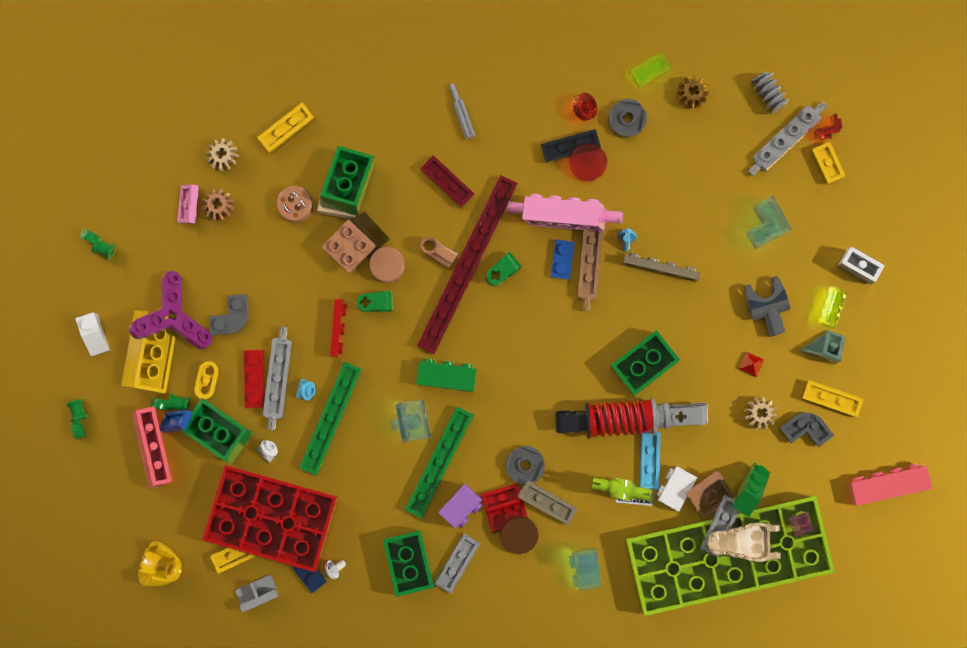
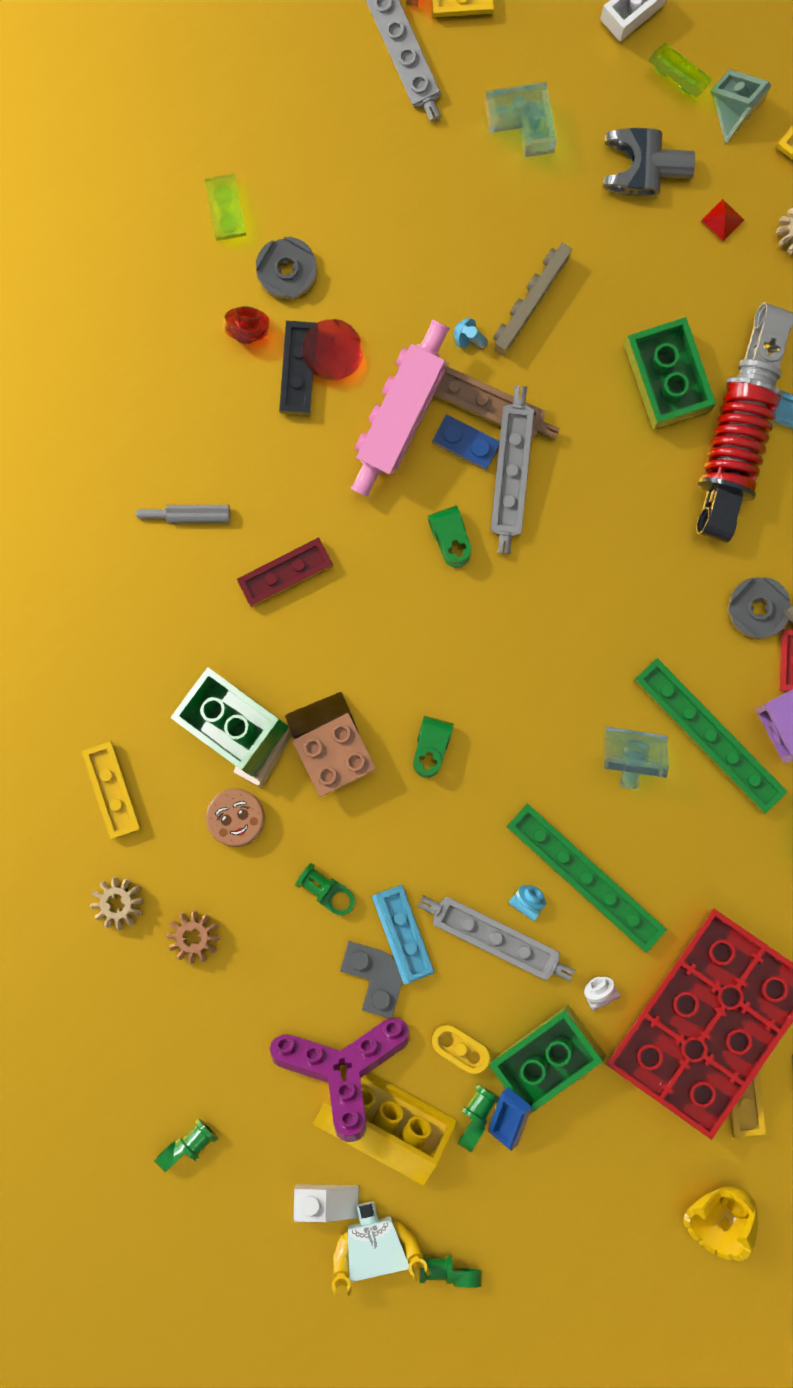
camera: 75 degrees left, 0 degrees up
coral brick [132,407,172,489] -> none
bright pink plate [177,184,198,224] -> none
red plate [244,350,265,408] -> none
red plate [330,299,347,358] -> none
nougat head [369,247,405,283] -> none
green brick [416,358,477,393] -> none
dark red plate [417,175,518,355] -> none
nougat piece [420,237,458,268] -> none
pearl gold gear [676,76,709,109] -> none
light grey piece [751,72,790,114] -> none
none -> green connector [295,863,355,916]
none -> torso [332,1201,430,1297]
none -> medium azure tile [372,885,435,984]
none -> light grey plate [491,386,534,554]

